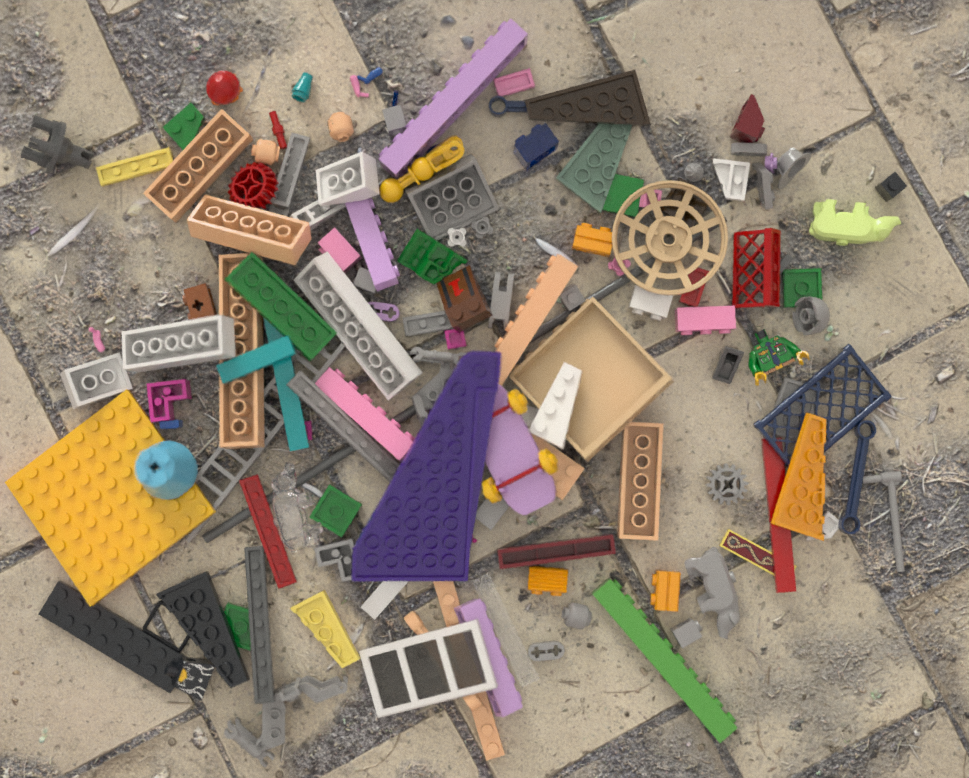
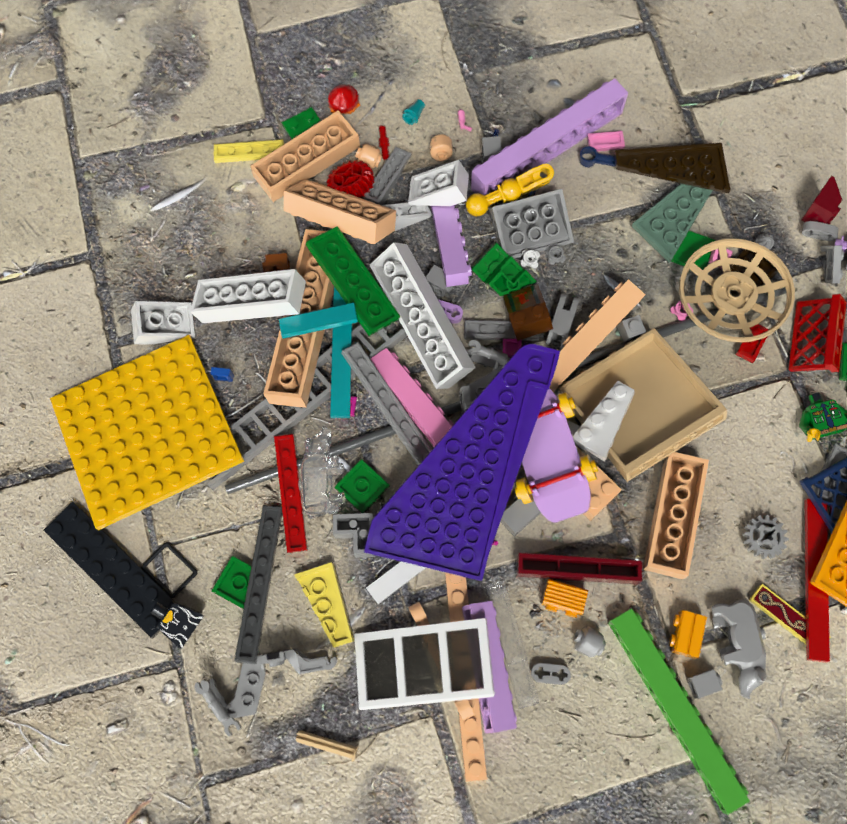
camera: 15 degrees right, 15 degrees down
dark grey piece [20,115,94,174] -> none
bright pink piece [89,327,105,352] -> none
medium azure cone [135,441,198,500] -> none
dark pink brick [147,379,192,423] -> none
black wing [156,571,250,688] -> none
bright pink brick [318,227,362,273] -> none
blue piece [357,67,383,84] -> none
clear blue brick [513,123,559,171] -> none
light orange brick [572,223,612,257] -> none
white brick [628,285,673,321] -> none
bright pink brick [675,306,736,335] -> none
dark grey slope [712,346,744,384] -> none
white wing [713,158,750,202] -> none
none -> tan axle [296,730,359,762]

